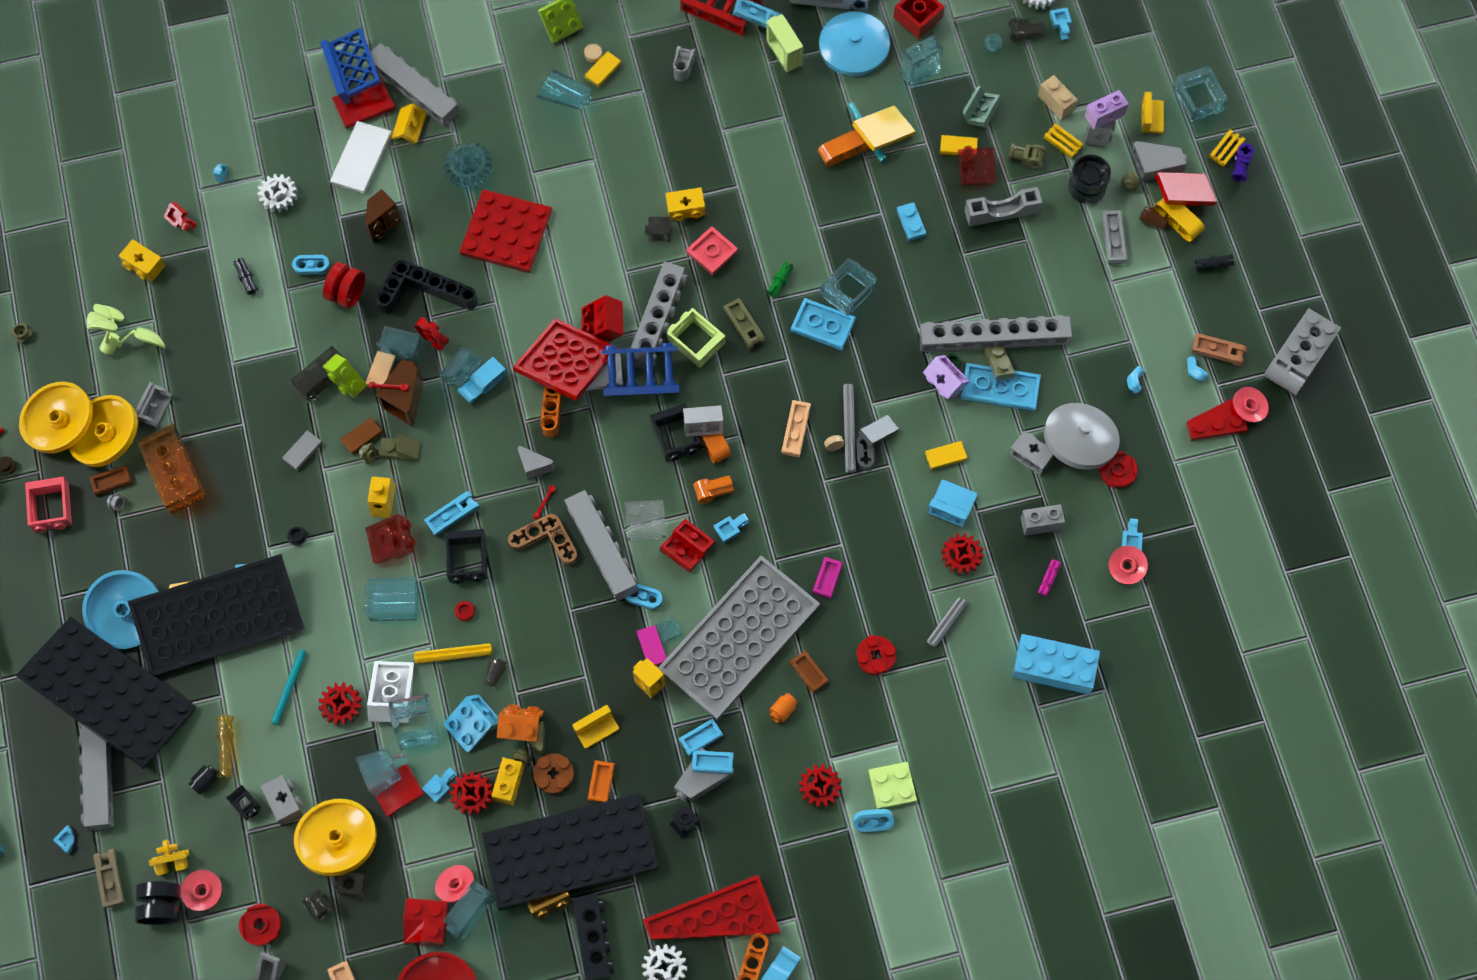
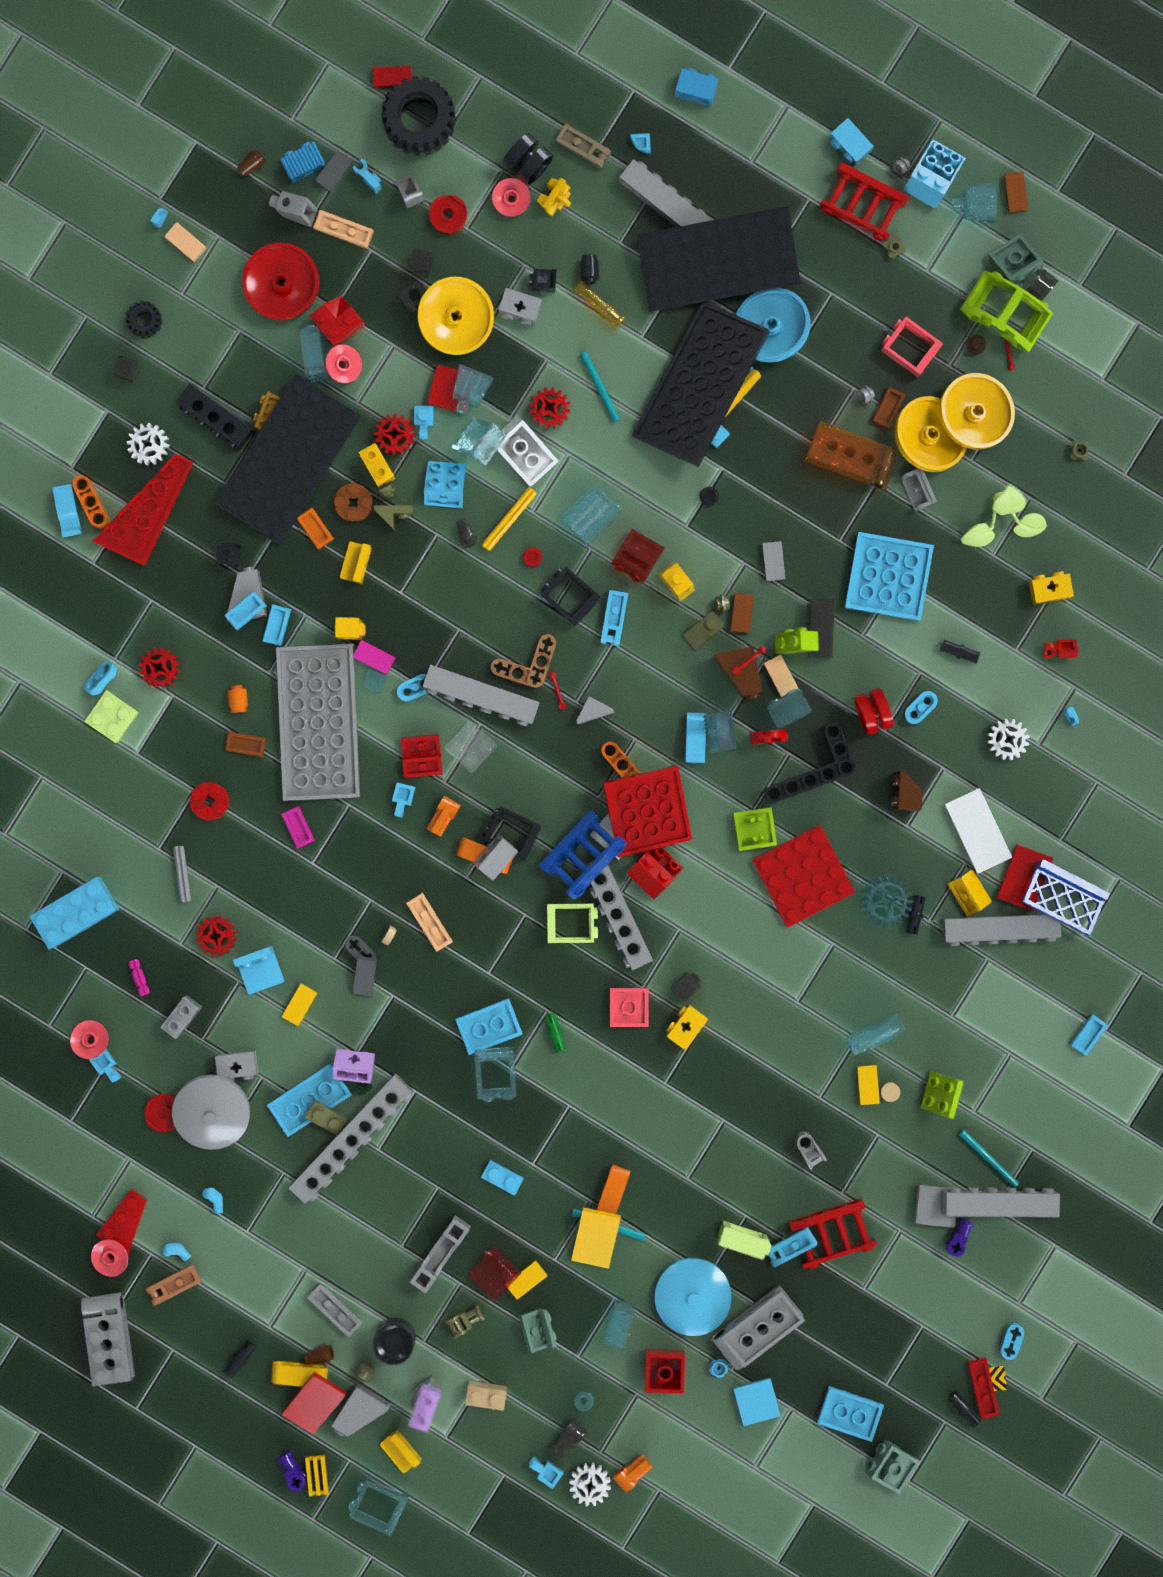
camera: 135 degrees right, 20 degrees up
orange bracket [497,704,544,742] -> none
olive plate [723,298,766,350] -> none
light grey axle [843,384,856,473] -> none
yellow tile [1044,123,1084,159] -> none
none -> lime plate [733,807,777,851]
none -> medium azure plate [844,532,934,621]
none -> black pin [906,895,926,935]

